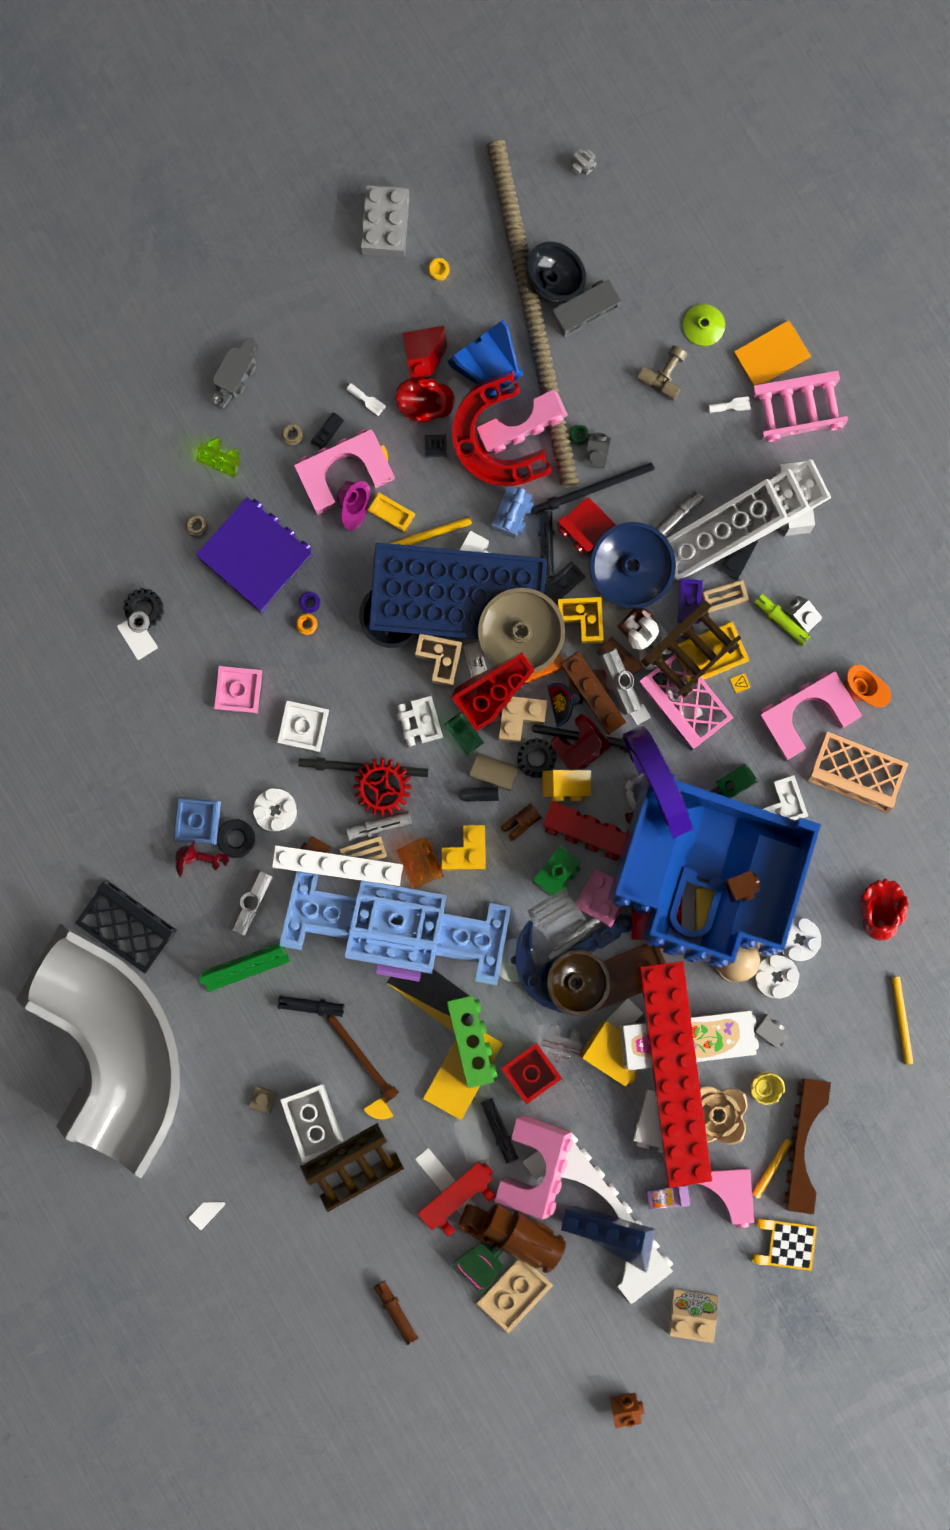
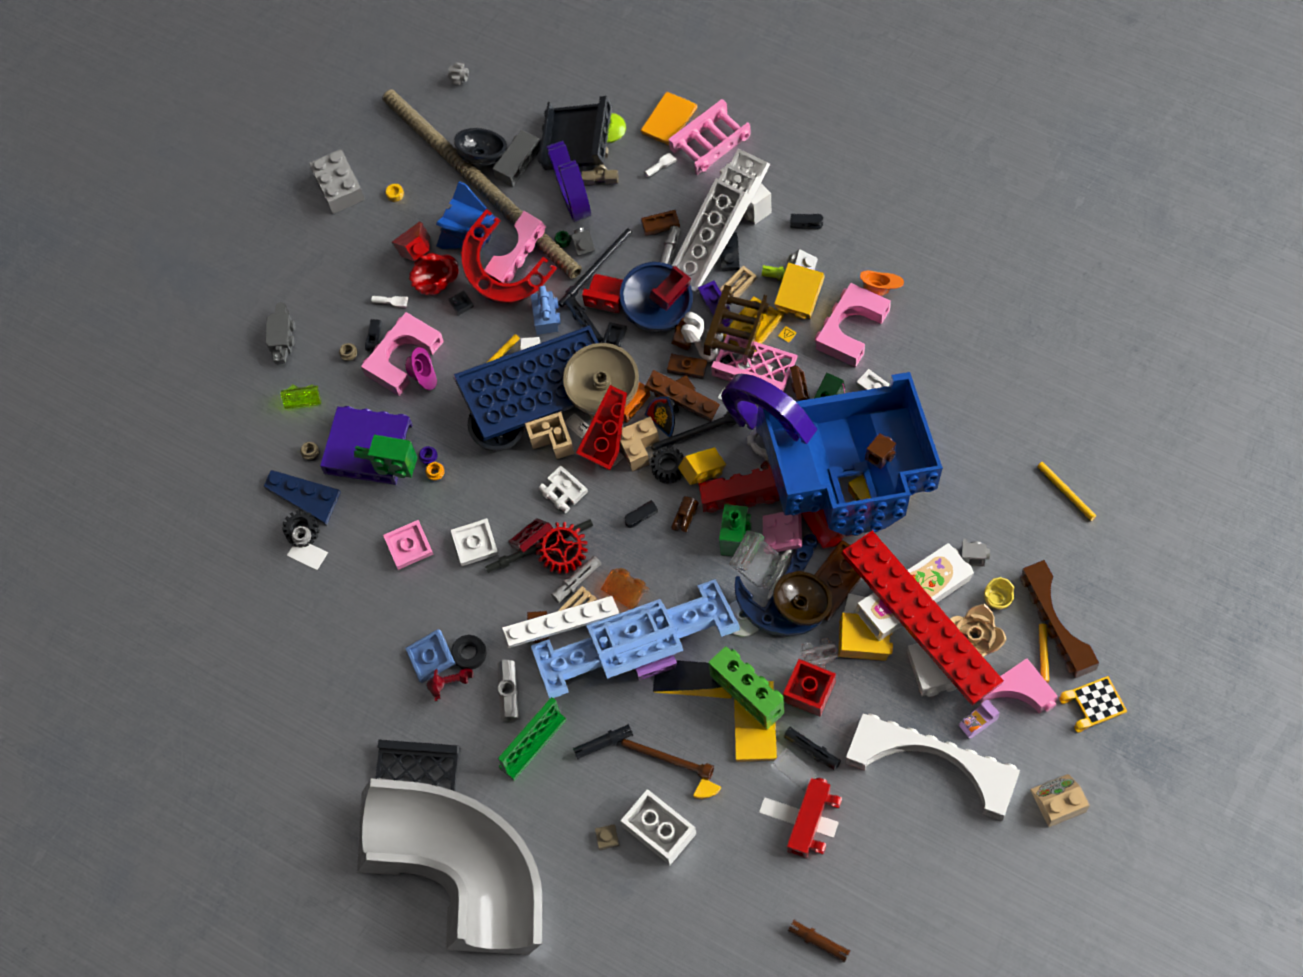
camera: 25 degrees left, 20 degrees down
white sticker [189,1202,225,1230] -> none
white plate [253,789,297,832] -> none
dark brown fence [300,1123,404,1212] -> none
yellow tile [367,492,415,533] -> none
yellow brick [442,825,486,871] -> none
clear green slope [444,711,484,756] -> none
dark green torso [453,1242,504,1294] -> none
reddish brown piece [458,1204,566,1273] -> none
dark tan brick [470,753,519,791] -> none
tan tile [476,1259,553,1334] -> none
bright pink arch [495,1115,573,1220] -> none
dark red piece [551,714,610,770] -> none
yellow brick [557,597,604,645] -> none
dark blue wedge [561,1206,656,1273] -> none
light grey piece [599,648,641,715] -> none
dark orange brick [610,1392,644,1429] -> none
tan tile [715,947,760,983] -> none
white plate [755,955,800,999] -> none
white plate [781,918,821,961] -> none
light nougat fence [808,732,908,813] -> none
red hair [860,879,909,941] -> none
none -> dark blue wing [264,470,341,526]
none -> green brick [354,435,417,478]
none -> dark red piece [508,518,553,552]
none -> black panel [537,96,612,170]
none -> dark purple piece [546,141,592,222]
none -> reddish brown plate [641,209,680,236]
none -> dark red panel [649,265,692,311]
none -> yellow brick [774,262,825,320]
none -> black bar [790,213,823,229]
none -> reddish brown plate [790,365,810,401]

